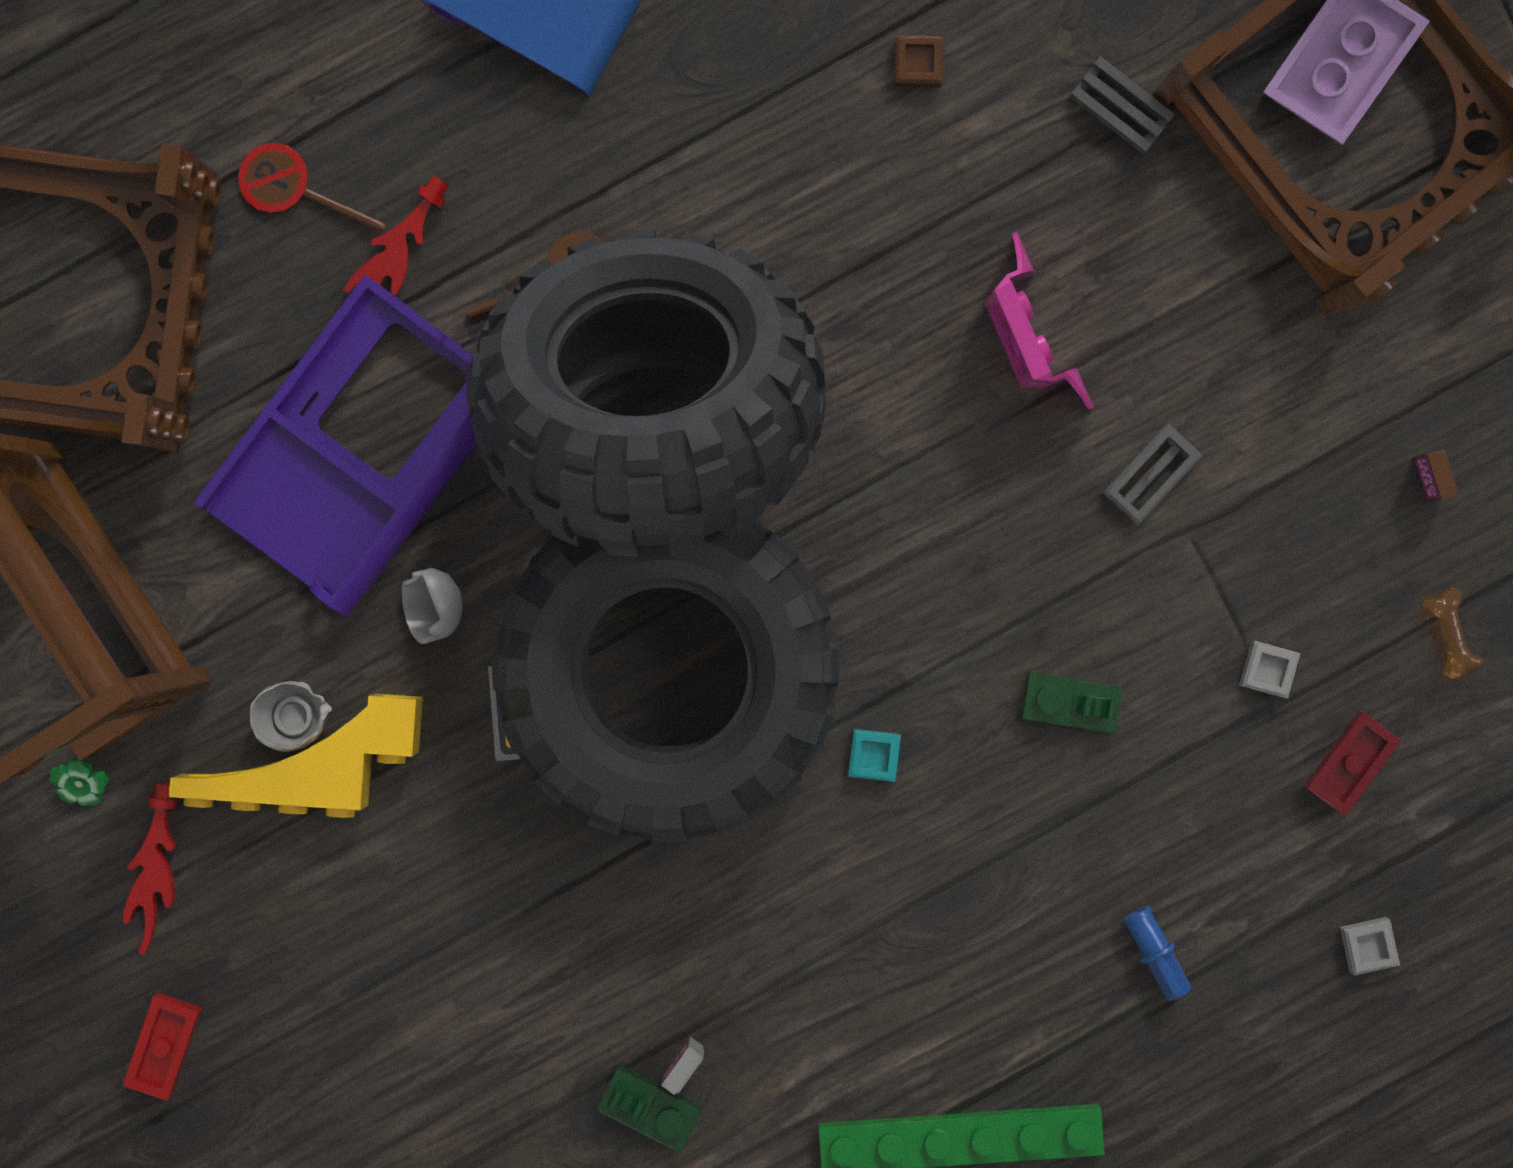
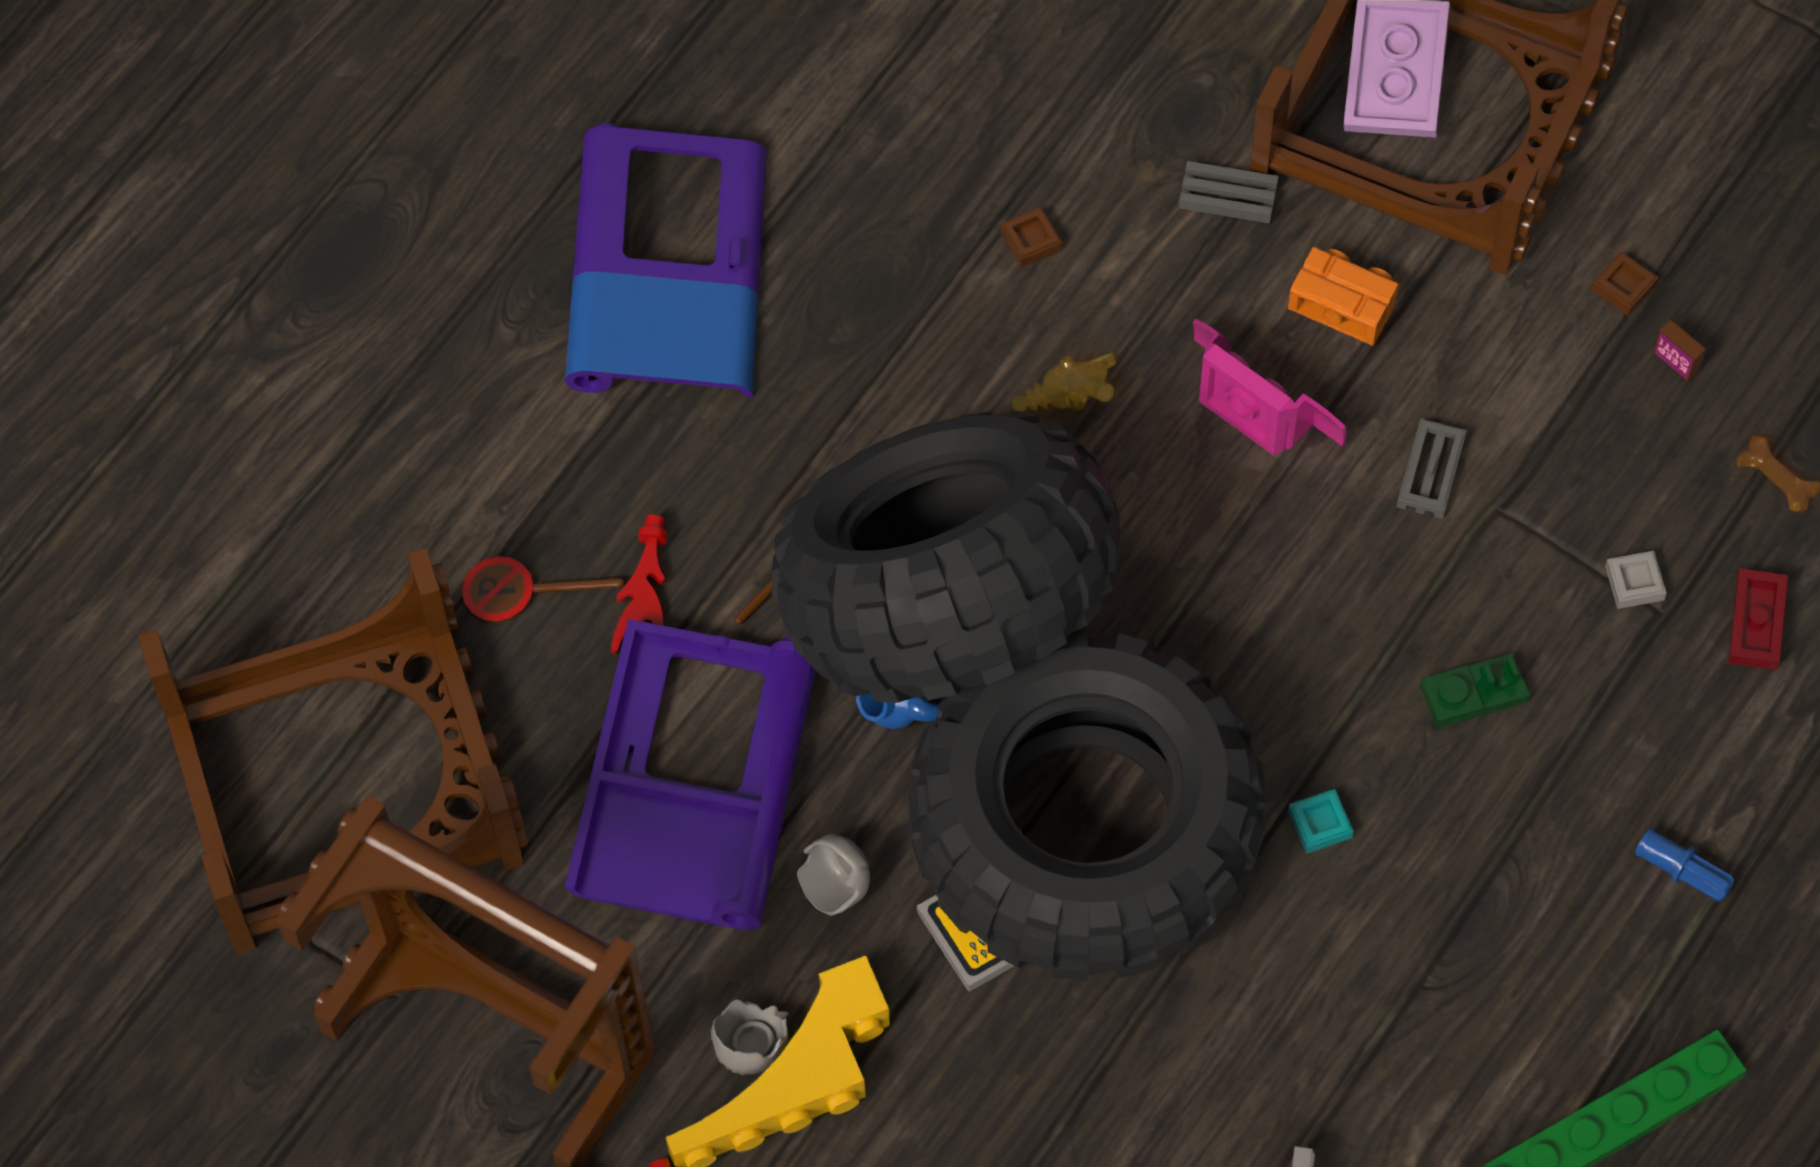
camera: 20 degrees left, 25 degrees down
none -> clear yellow piece [1012,353,1116,412]
none -> orange brick [1288,247,1399,346]
none -> reddish brown tile [1591,251,1659,316]

